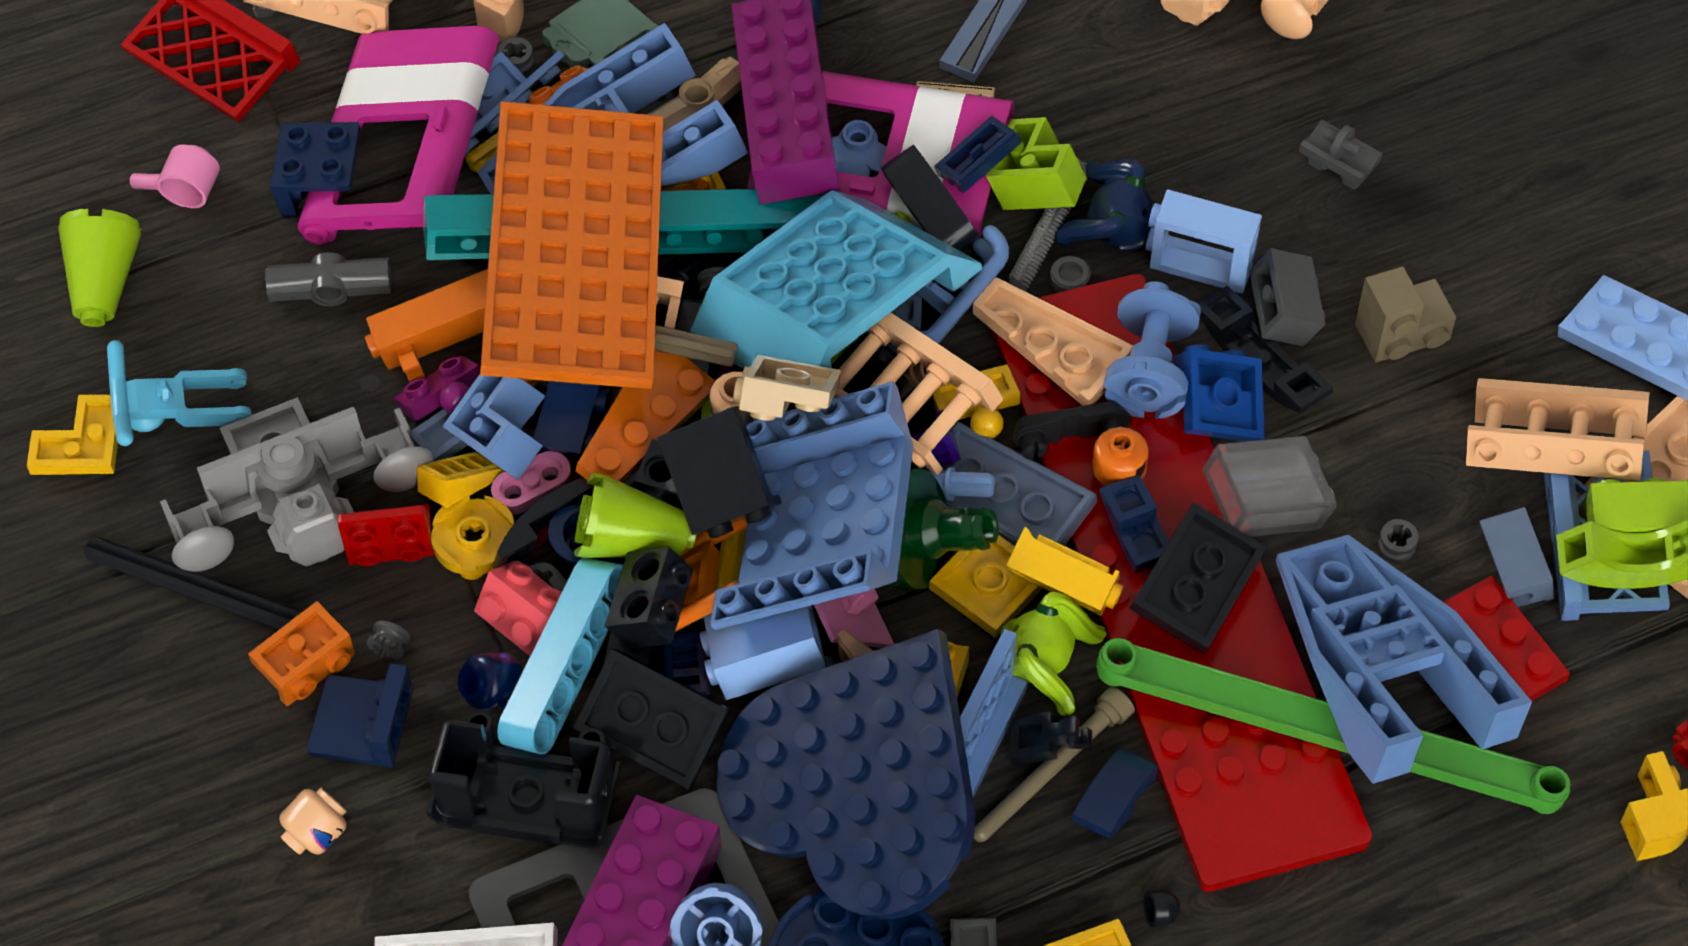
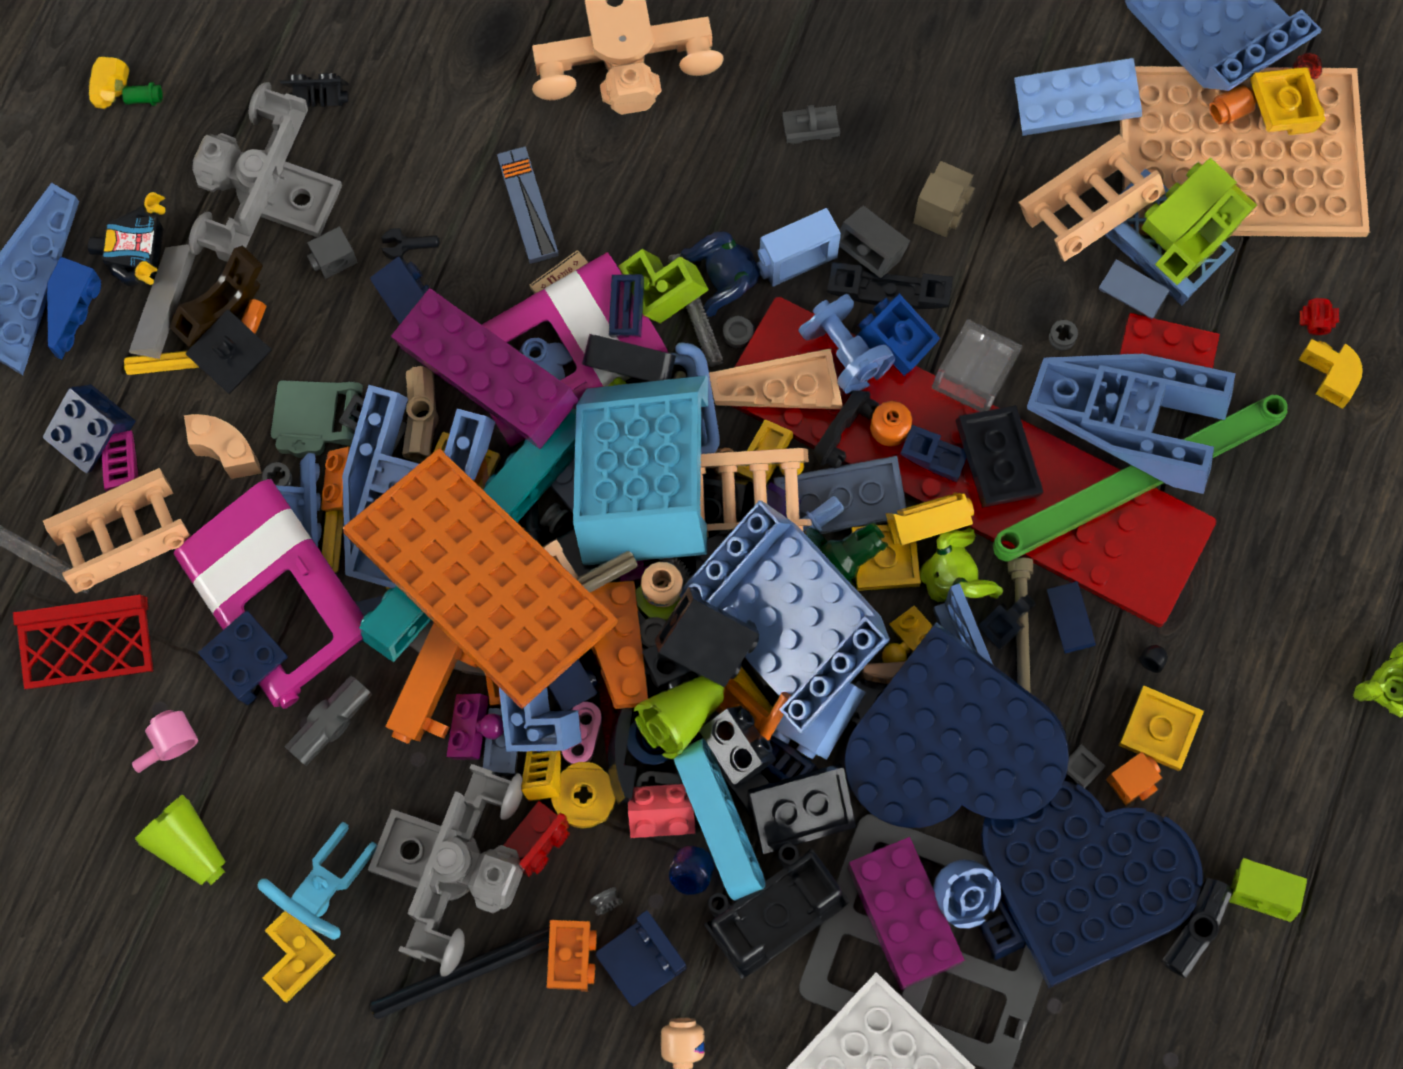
camera: 45 degrees left, 15 degrees up
tan plate [733,355,842,421] -> none

